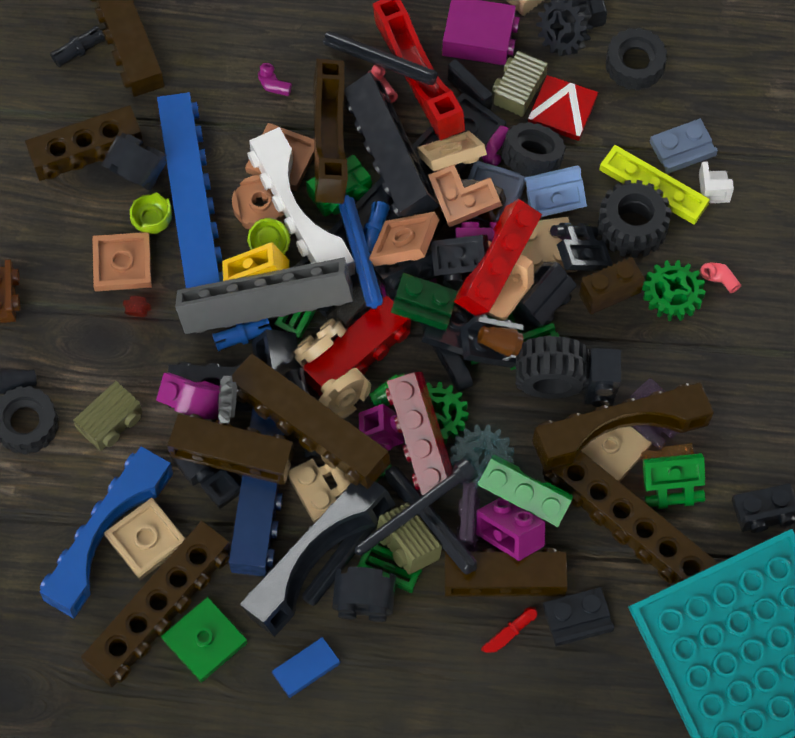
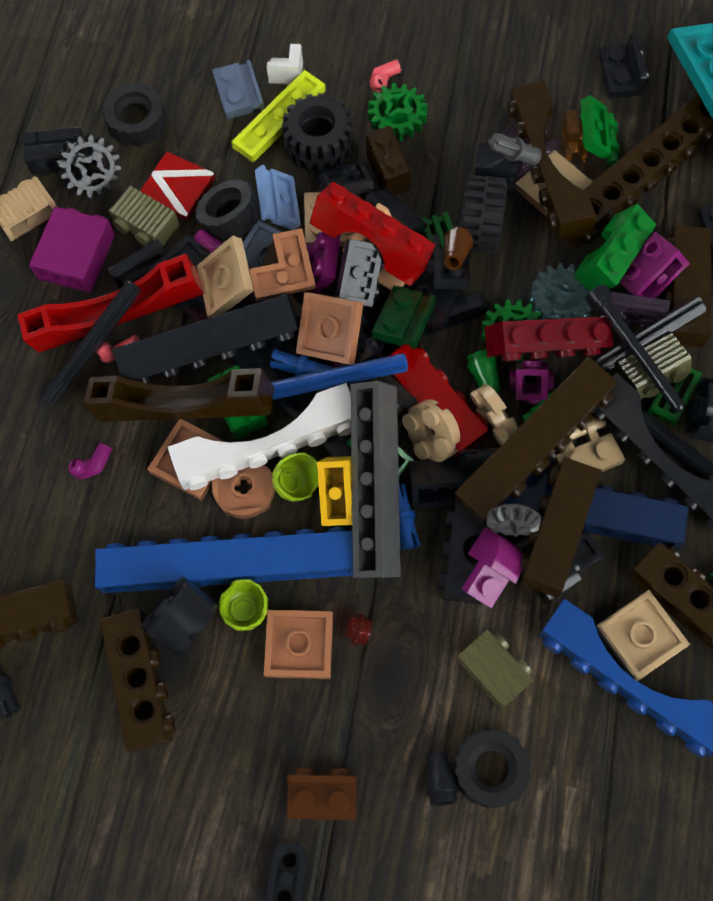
camera: 80 degrees left, 5 degrees up
none -> dark grey axle [488,133,542,166]

